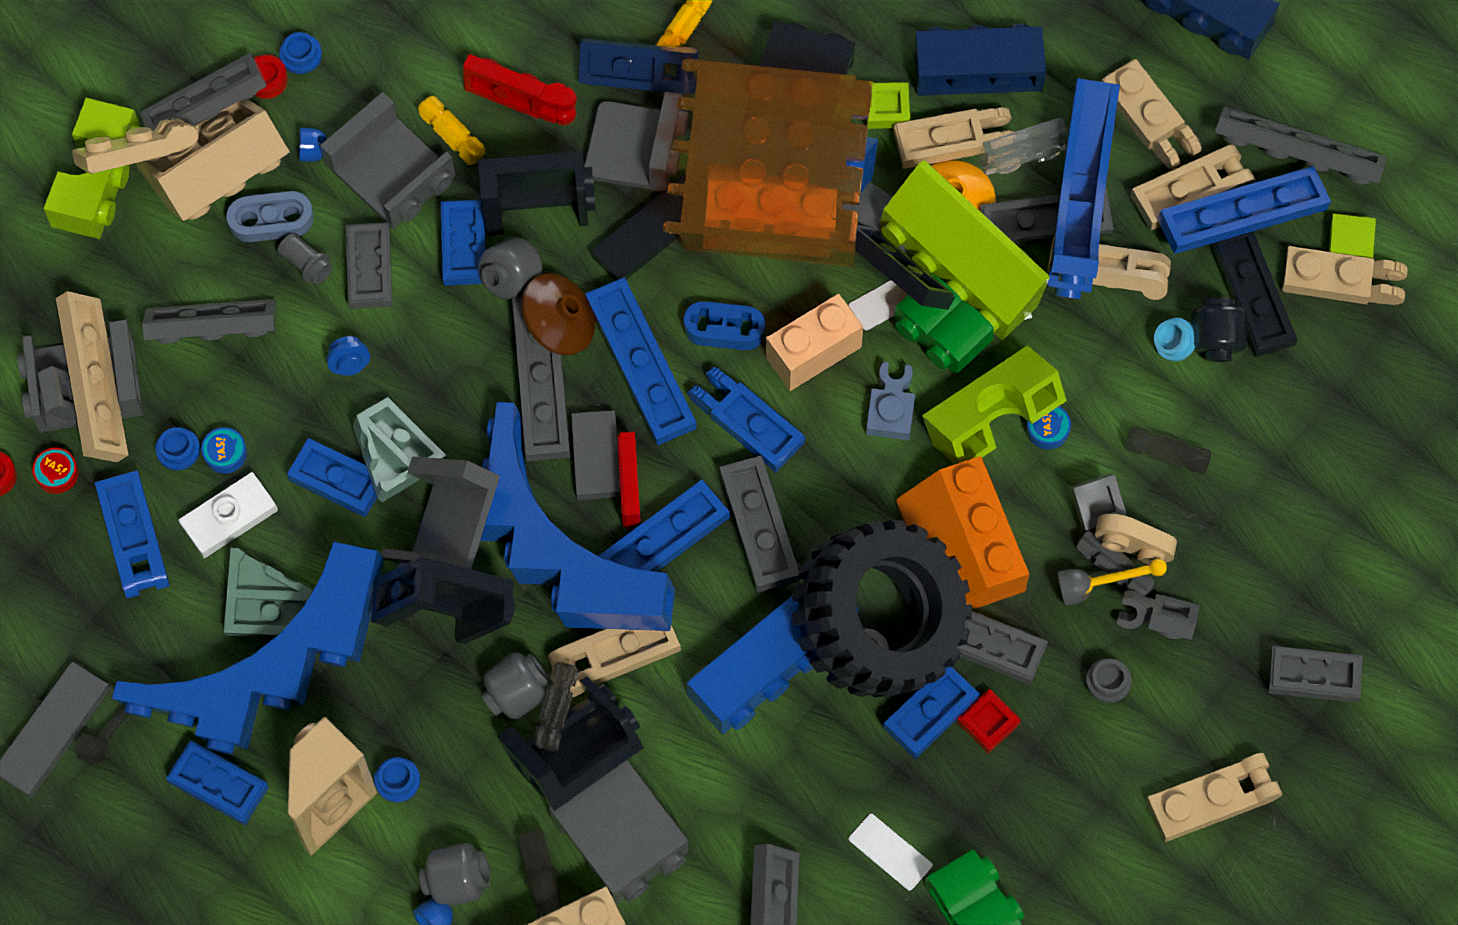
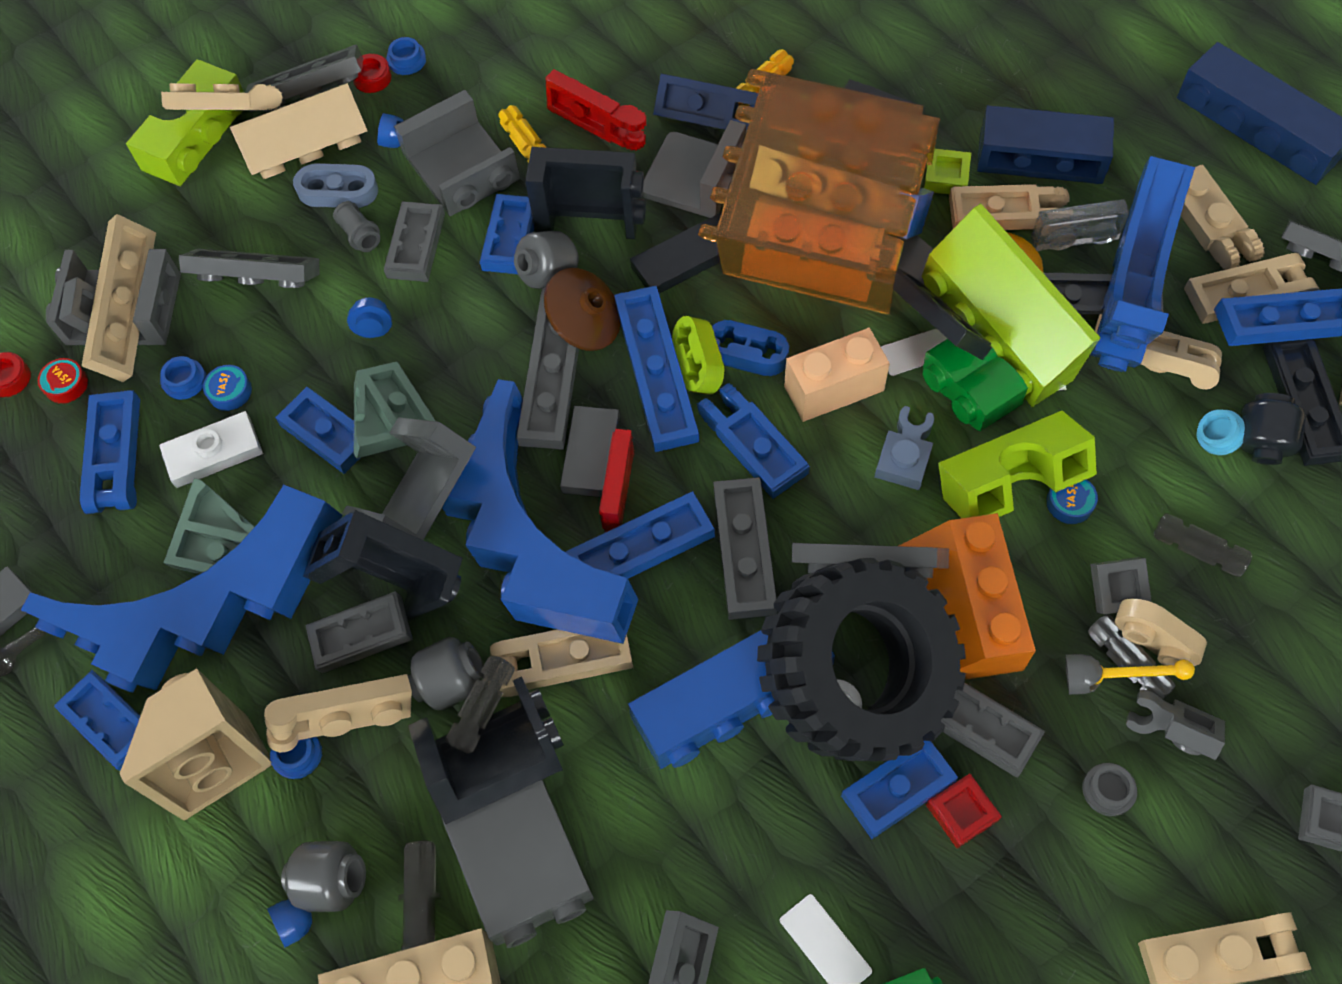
camera: 15 degrees right, 5 degrees down
none -> tan plate [264,674,412,753]
none -> dark grey plate [306,591,413,674]
none -> lime beam [672,316,725,395]
none -> dark grey plate [792,543,949,578]

